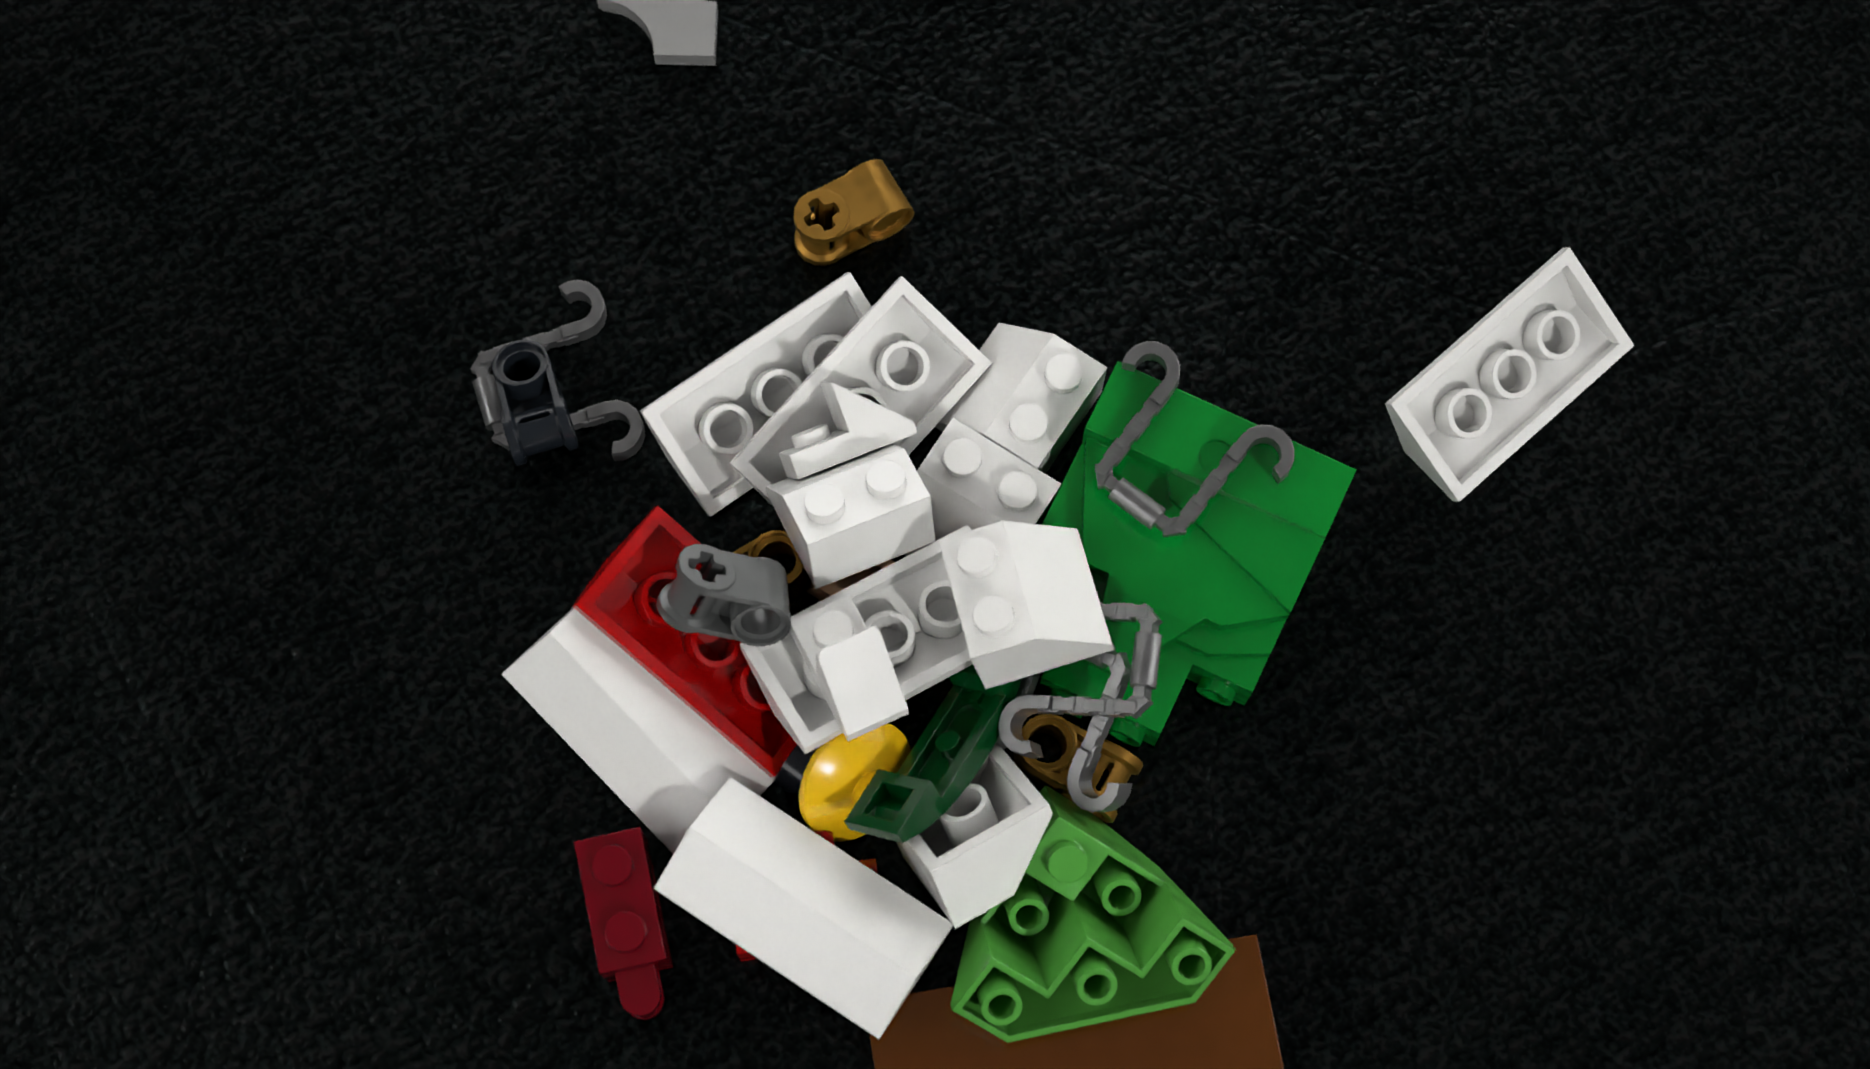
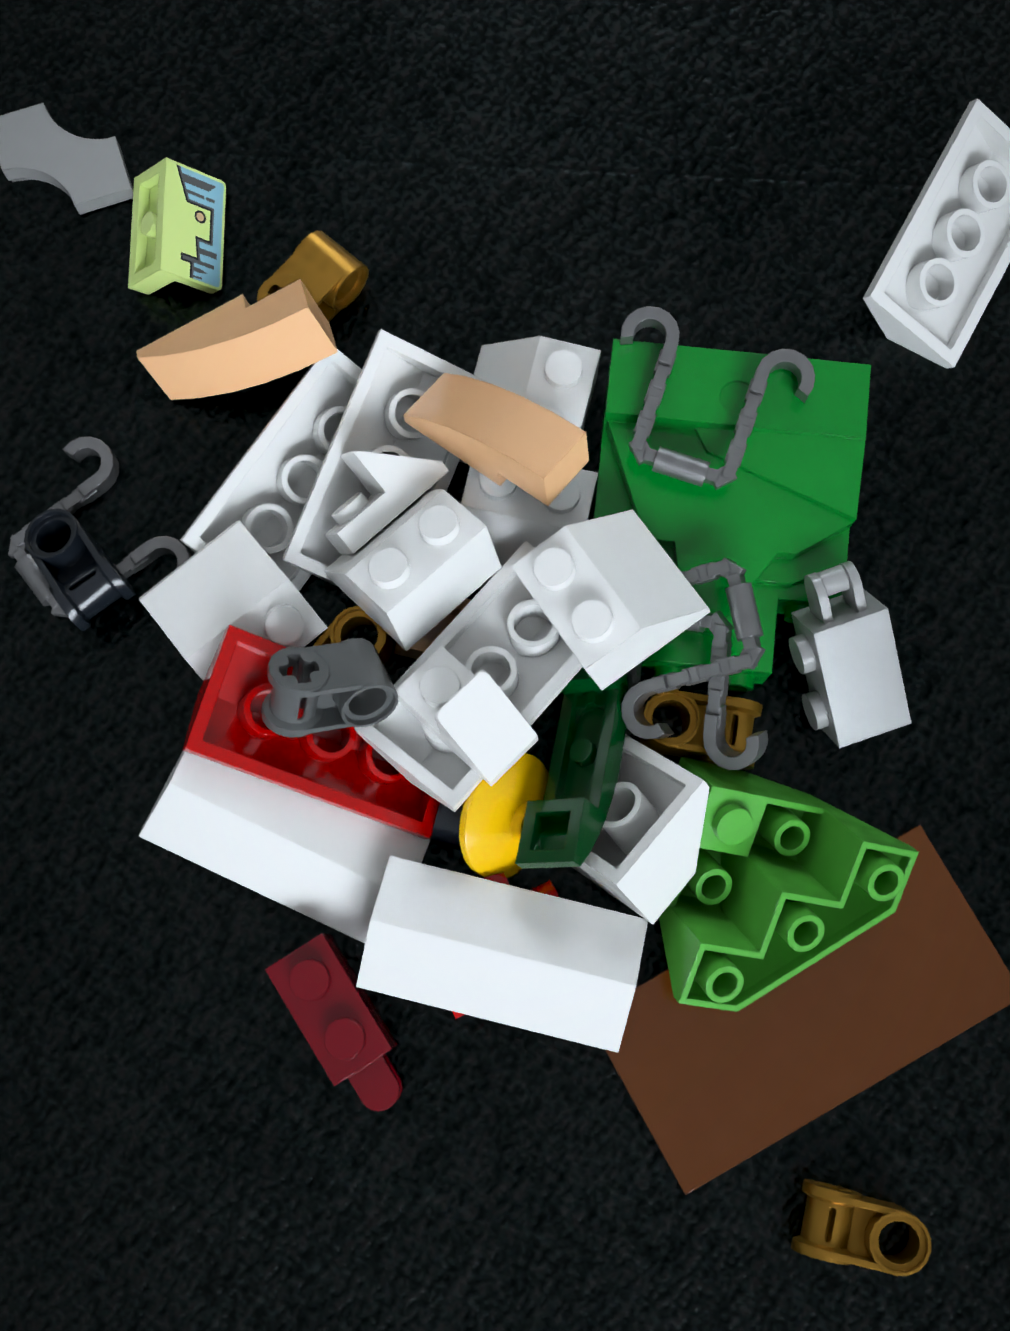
camera: 15 degrees left, 5 degrees up
none -> yellowish green panel [128,157,226,295]
none -> light nougat slope [136,279,338,400]
none -> white slope [139,520,328,681]
none -> light nougat slope [403,373,589,506]
none -> brick [789,561,911,748]

